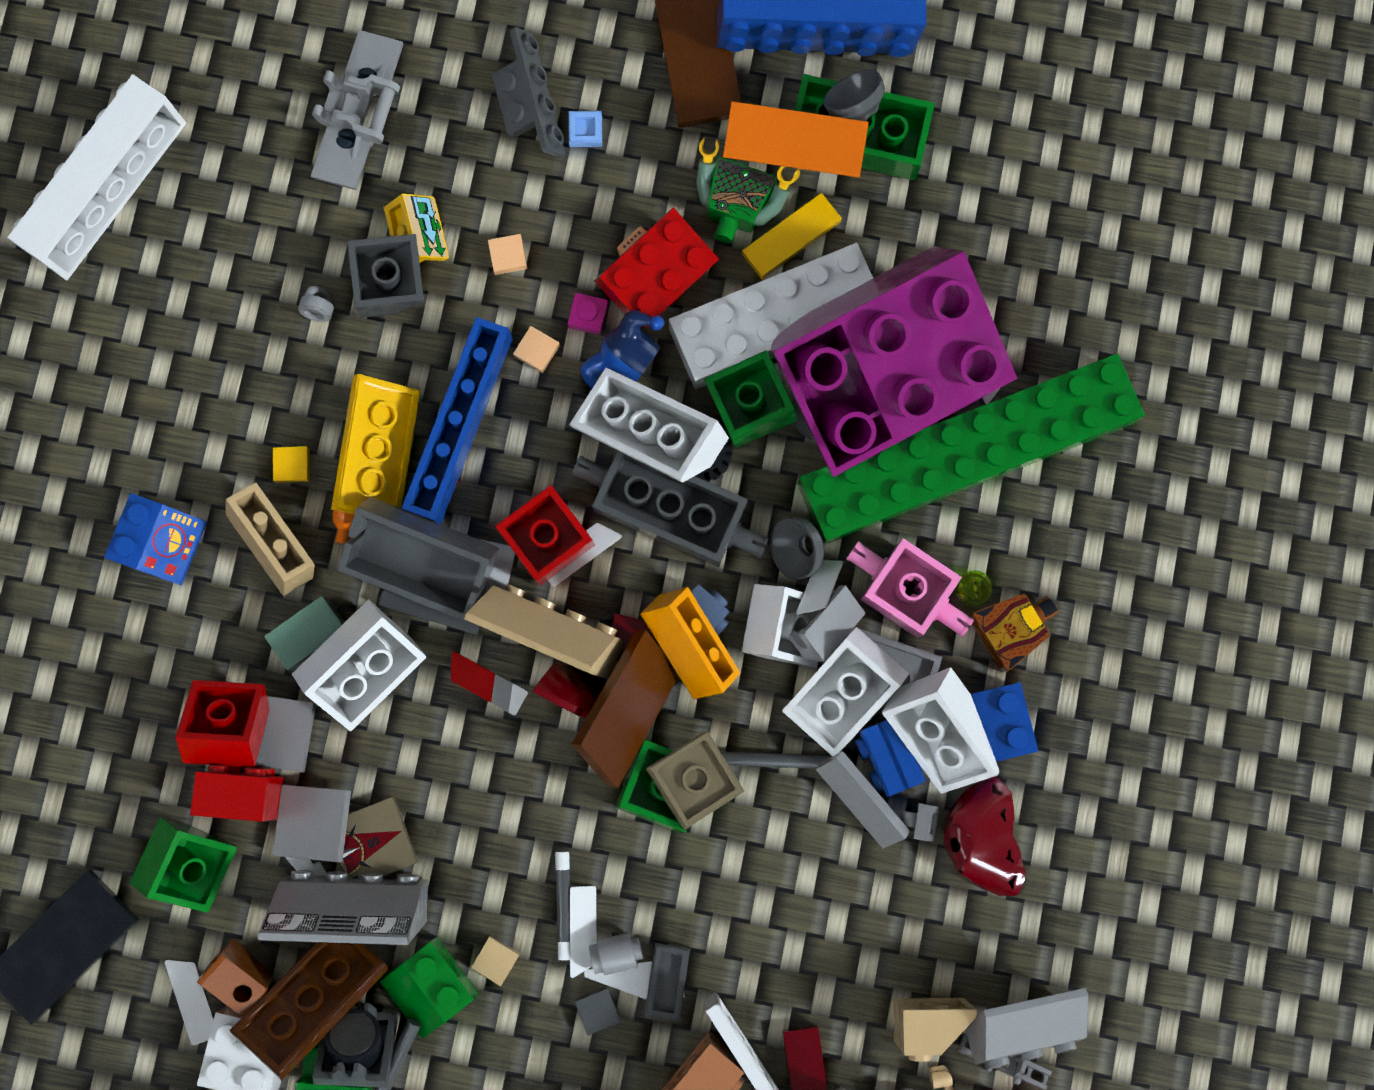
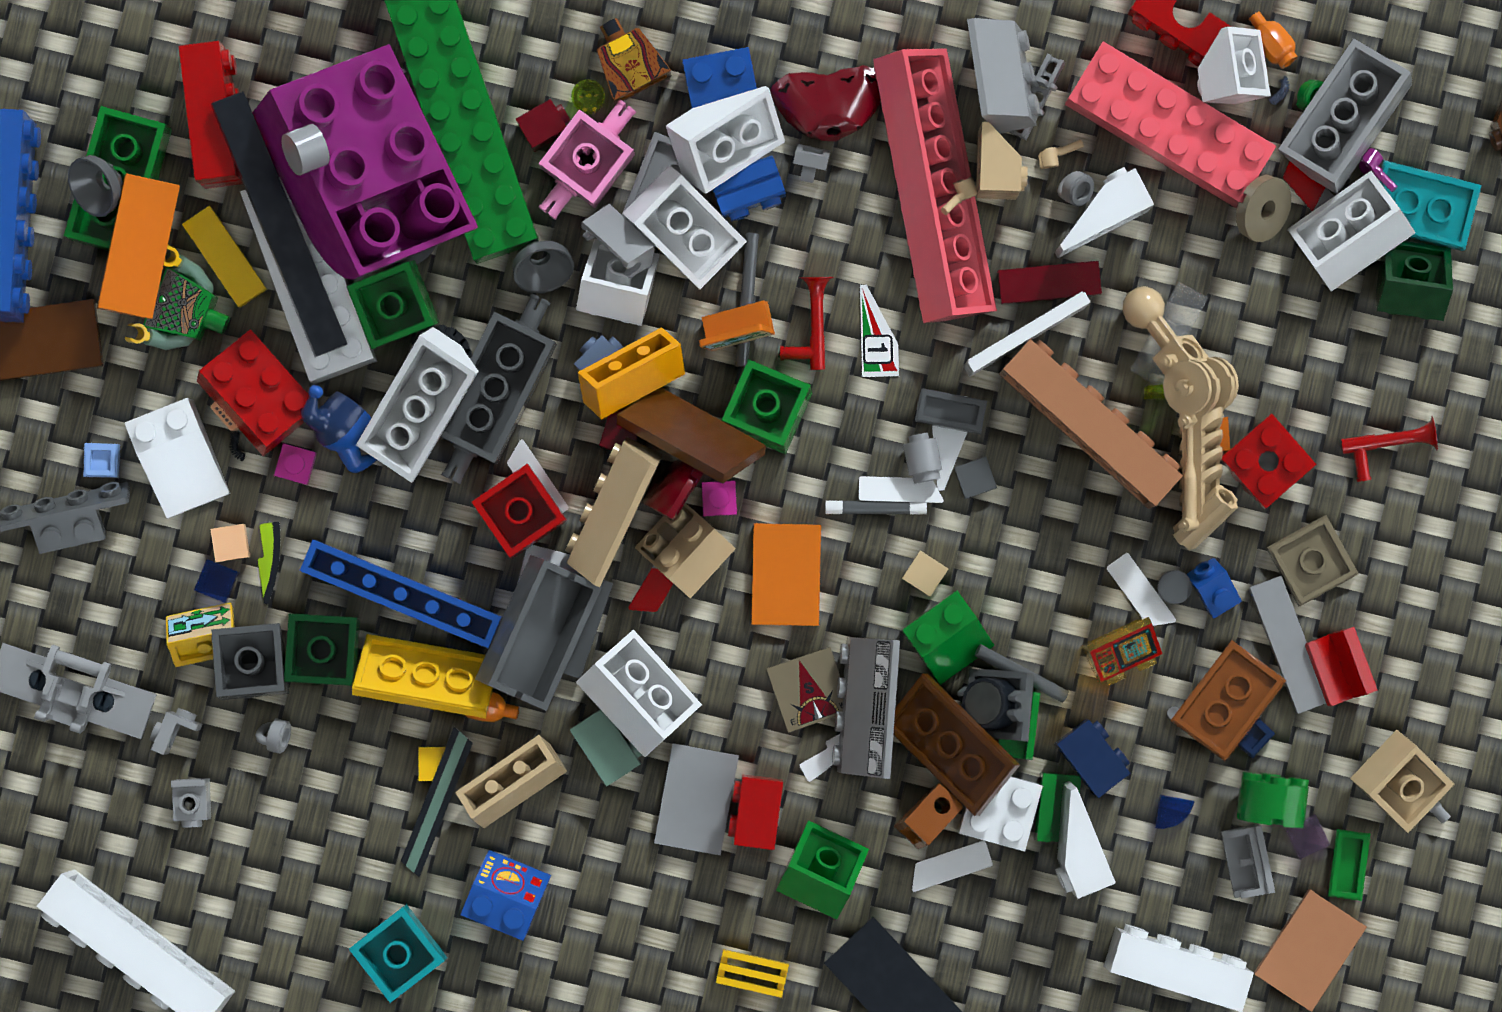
camera: 85 degrees left, 5 degrees up
red brick [175,680,270,767] -> none
light grey tile [272,785,351,862] -> none
light nougat tile [513,326,560,373] -> none
dark tan tile [646,730,744,830] -> none
white sticker [796,560,843,615] -> none
light grey tile [815,751,911,849] -> none
none -> white slope [124,398,230,519]
none -> light grey bracket [150,708,202,755]
none -> light grey brick [171,778,211,828]
none -> red piece [178,41,243,189]
none -> clear blue tile [194,559,240,603]
none -> black tile [211,91,348,358]
none -> black leg [229,431,245,461]
none -> sticker [258,522,280,605]
none -> light grey piece [282,124,330,175]
none -> dark green brick [284,613,360,686]
none -> teal brick [349,904,448,1003]
none -> sticker [401,727,473,877]
none -> dark red brick [516,99,570,152]
none -> tan slope [635,503,736,599]
none -> orange panel [699,300,775,351]
none -> dark pink plate [702,481,737,517]
none -> yellow tile [716,949,789,998]
none -> orange tile [752,523,821,626]
none -> red piece [780,277,834,370]
none -> sticker [860,285,899,377]
none -> coral slope [873,49,997,323]
none -> tan hand [941,177,977,215]

